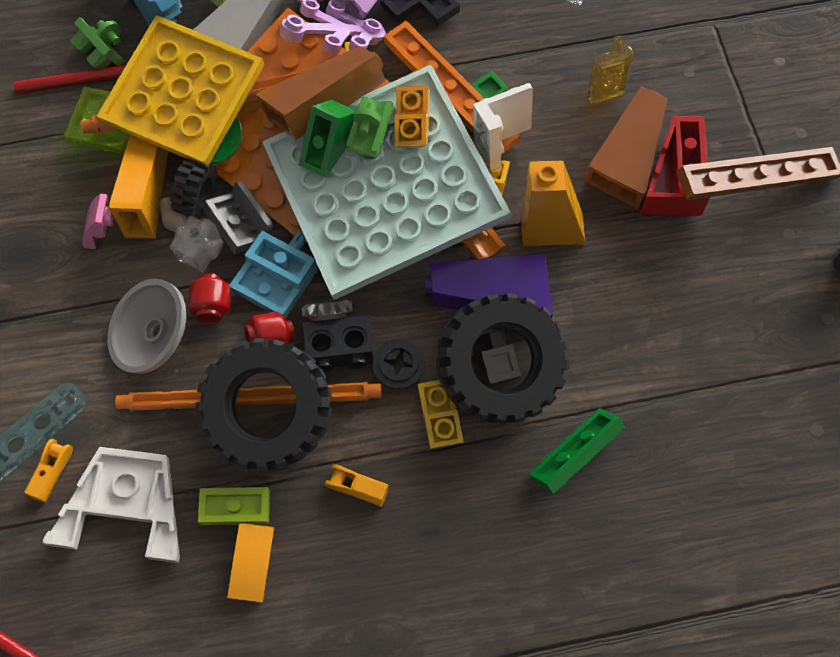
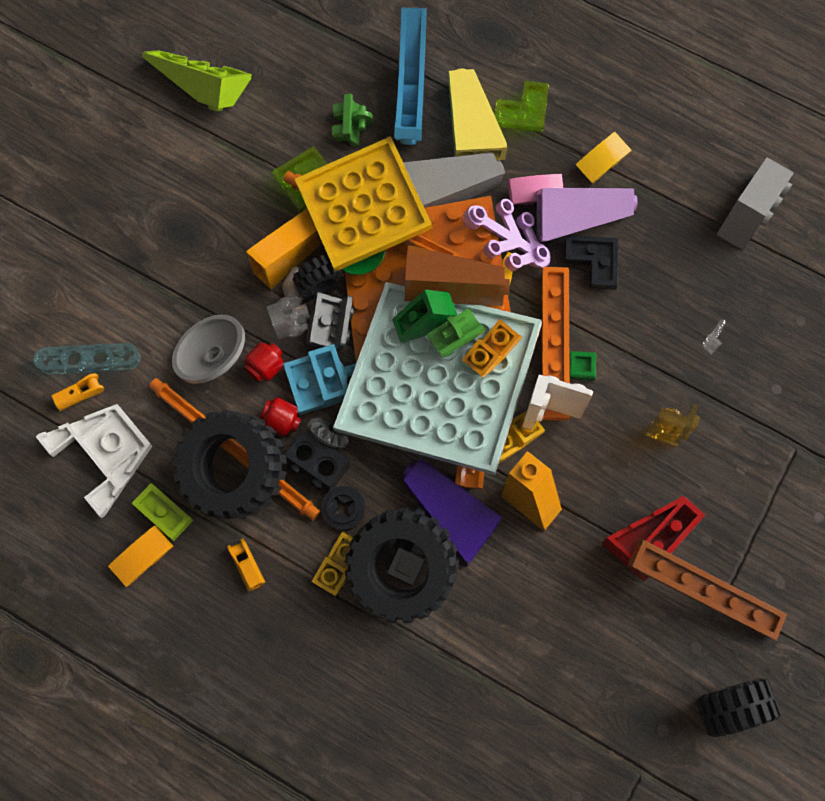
camera: 40 degrees right, 5 degrees up
red bar [13,65,126,93] -> none
bright pink slope [82,194,114,249] -> none
green plate [528,408,625,494] -> none
dark orange slope [585,86,668,210] -> none

